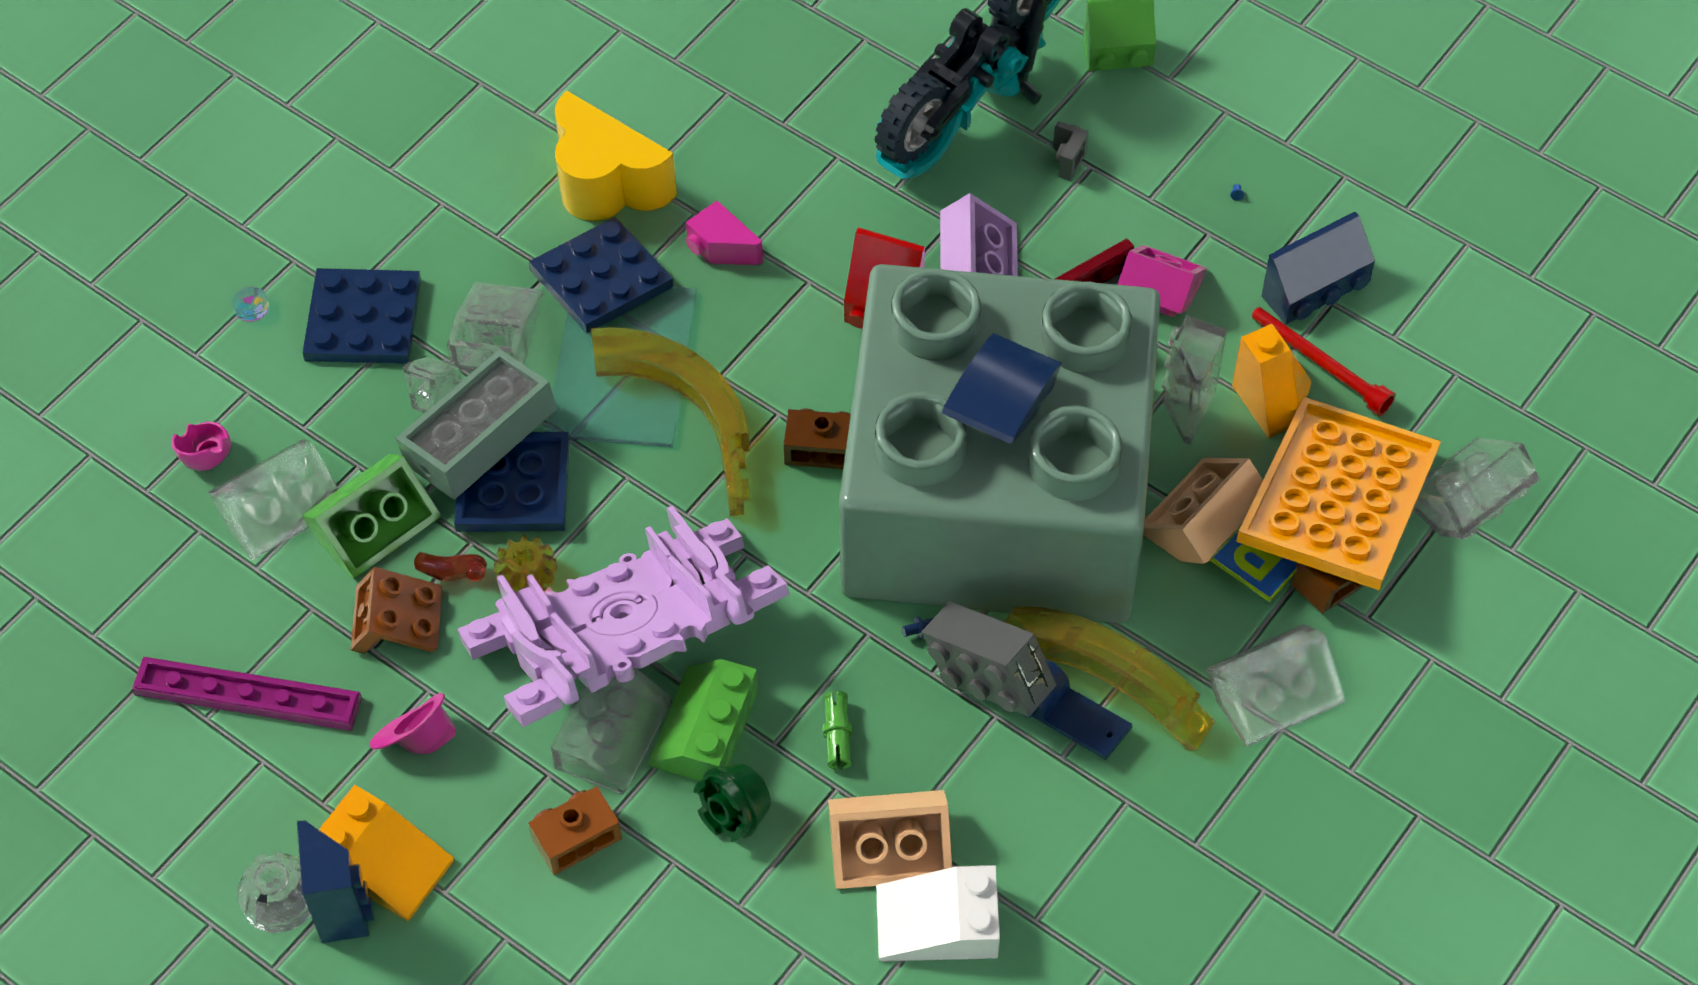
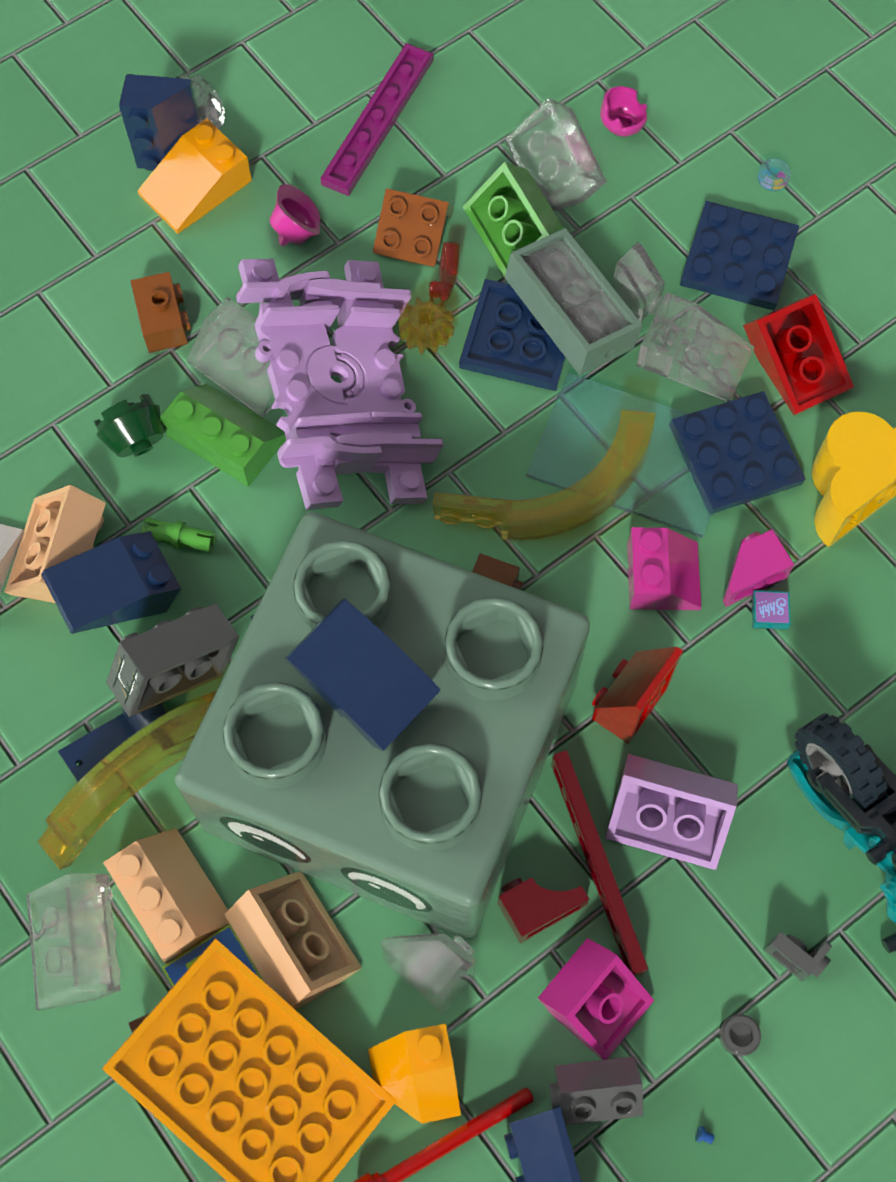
camera: 105 degrees right, 10 degrees up
none -> dark blue slope [41,531,181,634]
none -> light nougat slope [103,828,230,964]
none -> dark grey brick [549,1056,644,1125]
none -> dark pink slope [627,527,701,610]
none -> dark grey tile [719,1014,761,1057]
none -> red slope [743,294,854,415]
none -> tile [751,590,791,629]

